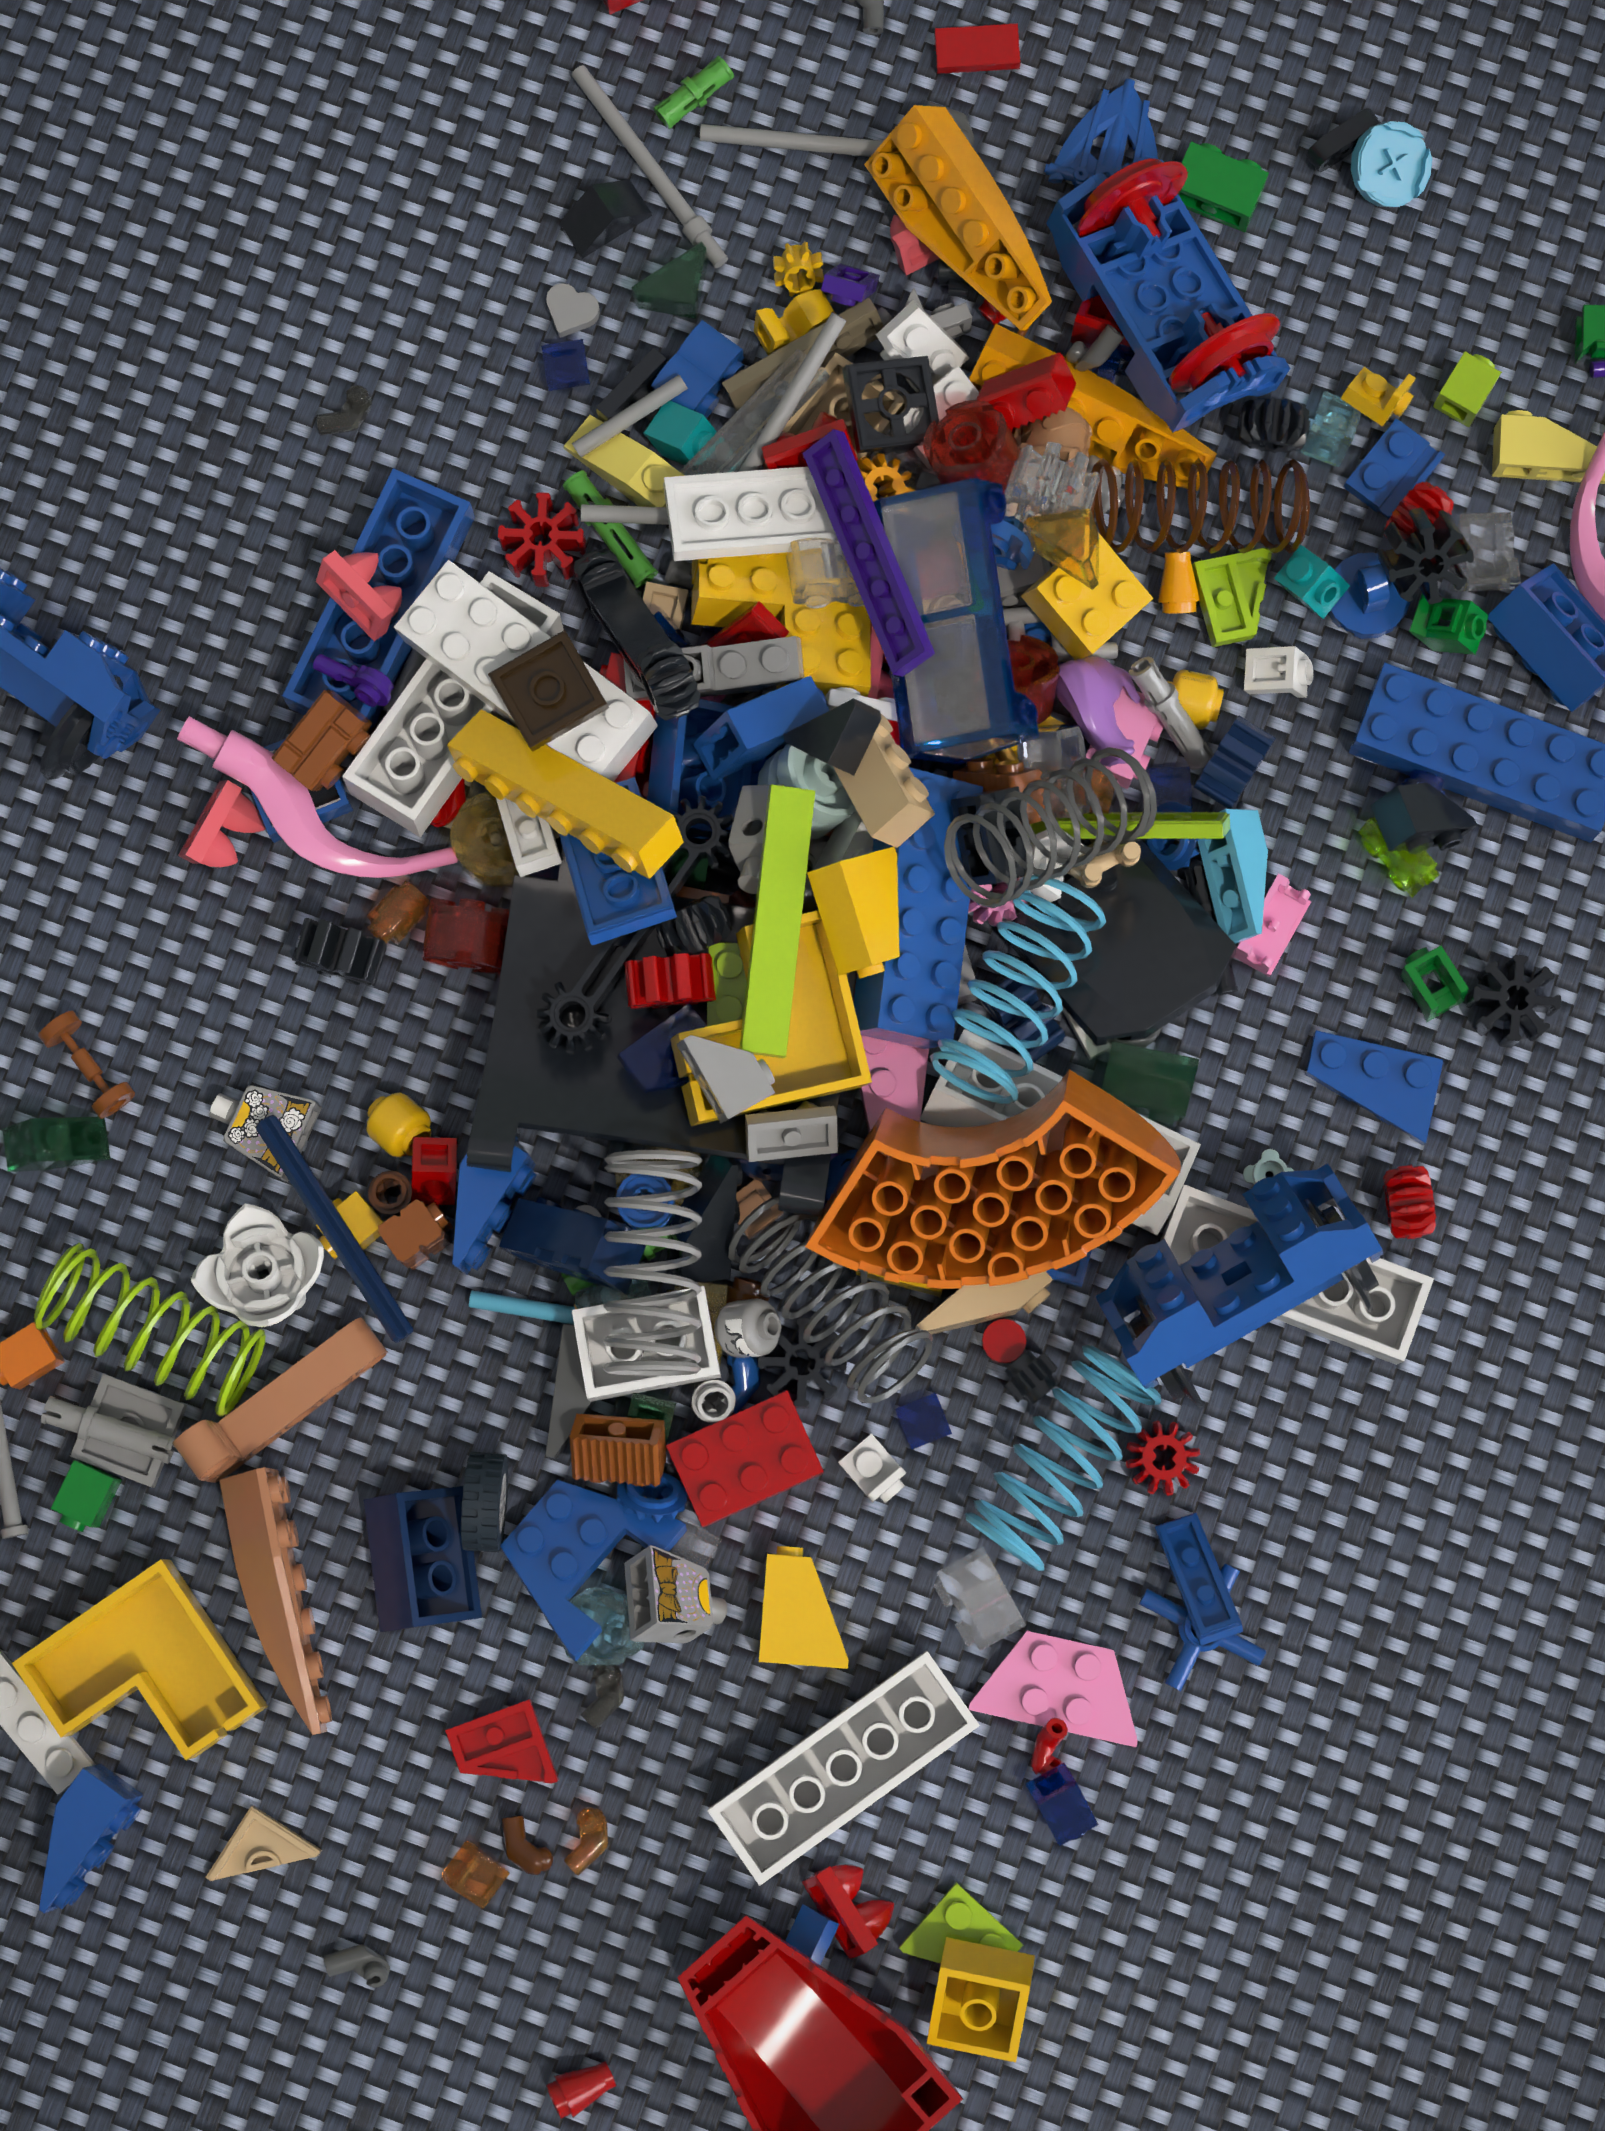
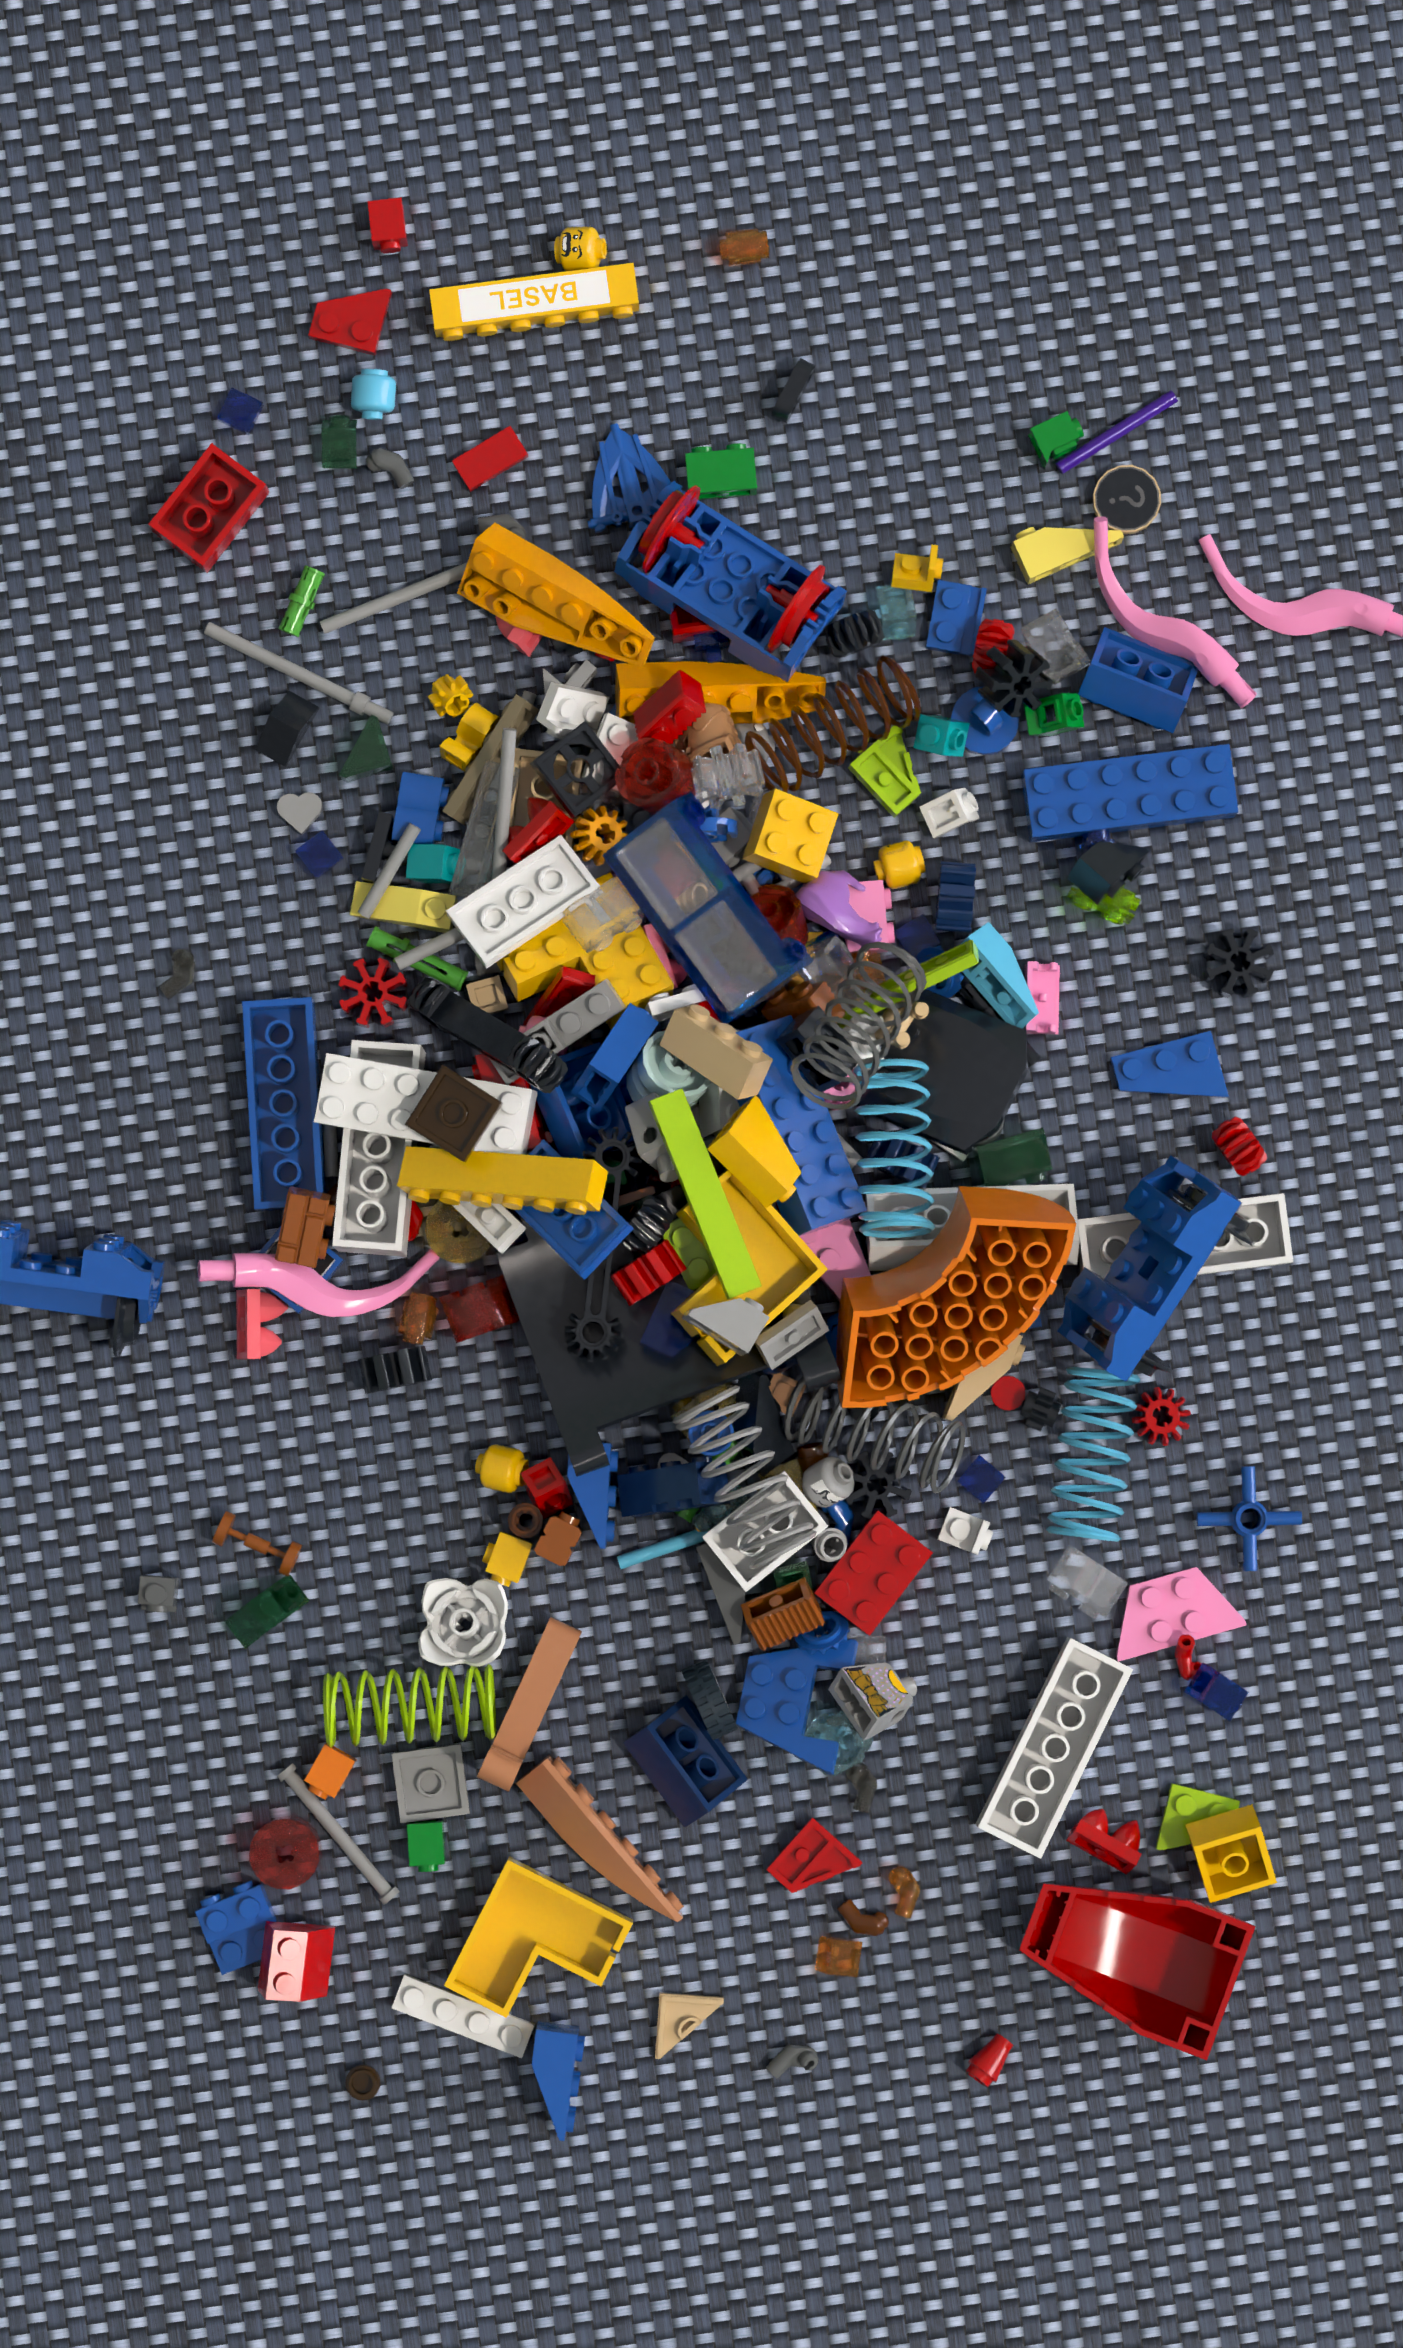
camera: 35 degrees left, 5 degrees up
light grey pin [41,1396,177,1464] -> none
torso [209,1085,322,1183] -> none
dark blue axle [256,1115,413,1343] -> none
dark purple plate [313,654,394,707] -> none
coral tile [316,550,402,641] -> none
clear blue tile [653,610,691,648] -> none
yellow slope [759,1546,849,1669] -> none
black slope [784,698,882,776] -> none
blue tile [785,1904,839,1965] -> none
dark purple plate [803,429,935,677] -> none
dark purple plate [821,263,880,306] -> none
clear yellow slope [1023,508,1099,590] -> none
dark grey arm [1066,324,1124,372] -> none
light grey pin [1129,657,1214,770] -> none
blue tile [1155,1513,1243,1646] -> none
light orange cone [1158,551,1200,614] -> none
light aqua plate [1243,1149,1294,1185] -> none
medium azure tile [1351,121,1432,207] -> none
green window [1400,946,1469,1022] -> none
lime brick [1433,352,1502,428] -> none

